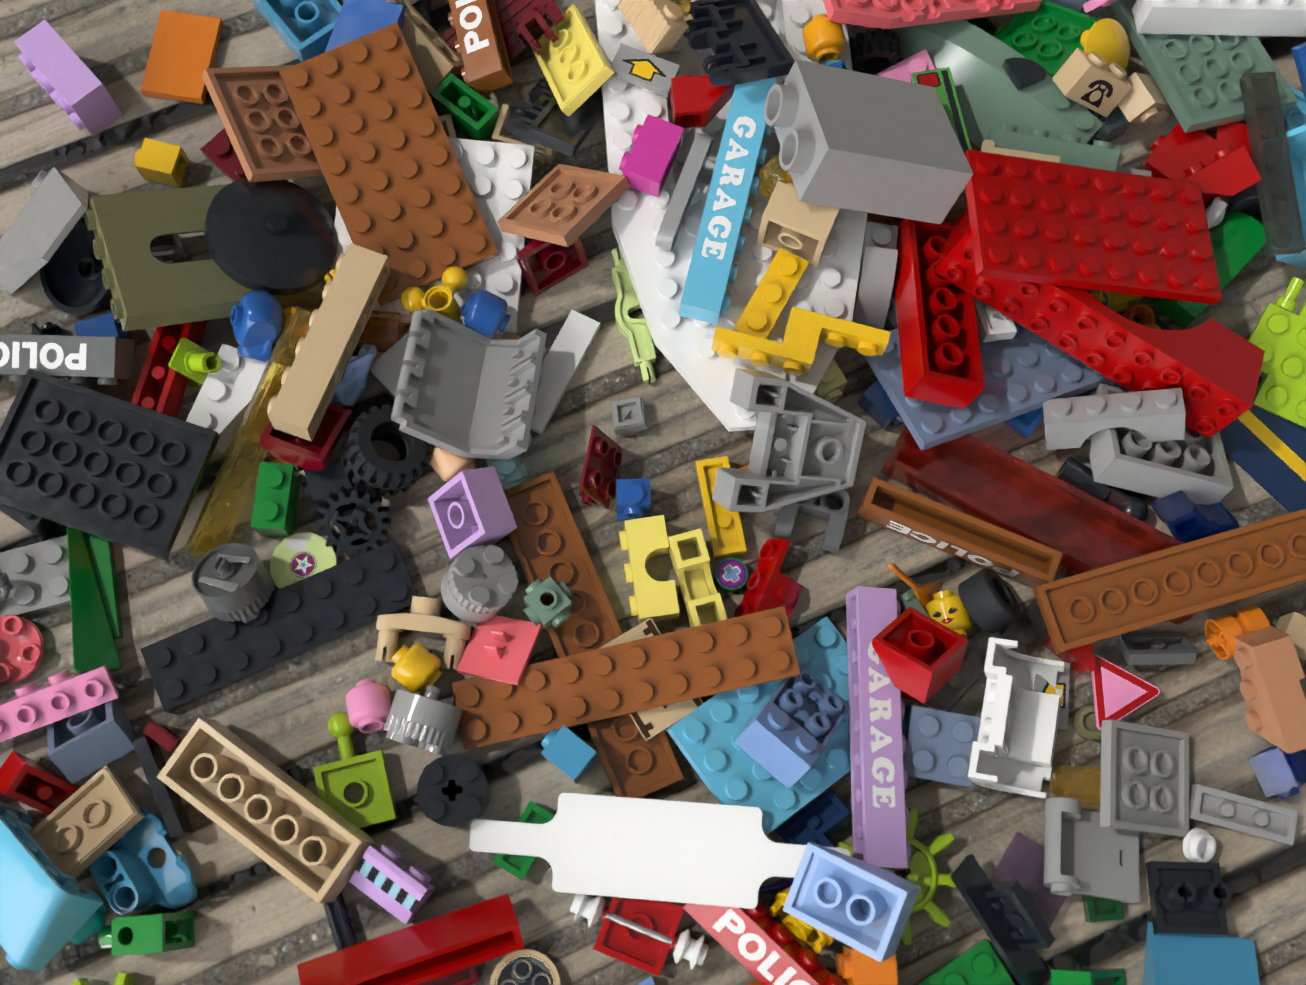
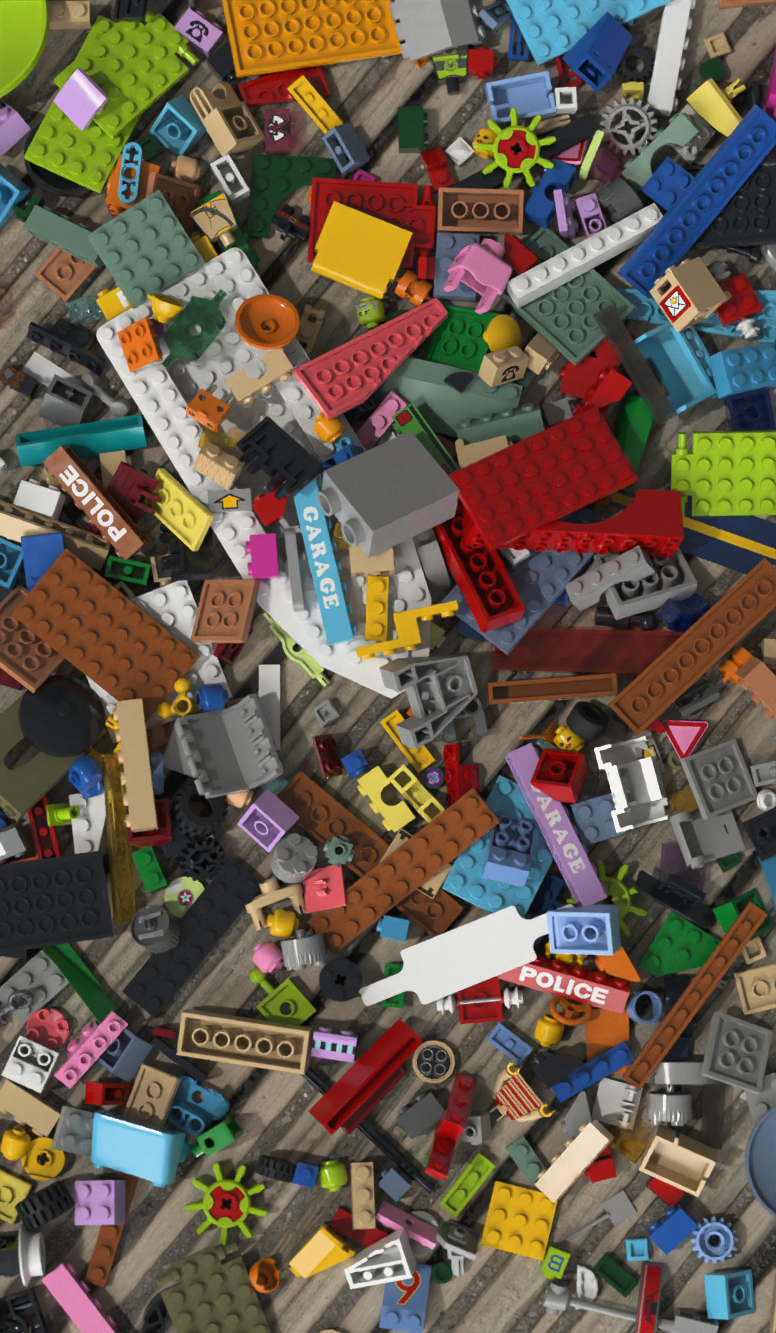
camera: 20 degrees left, 10 degrees up
white tile [1205,198,1228,229] -> none

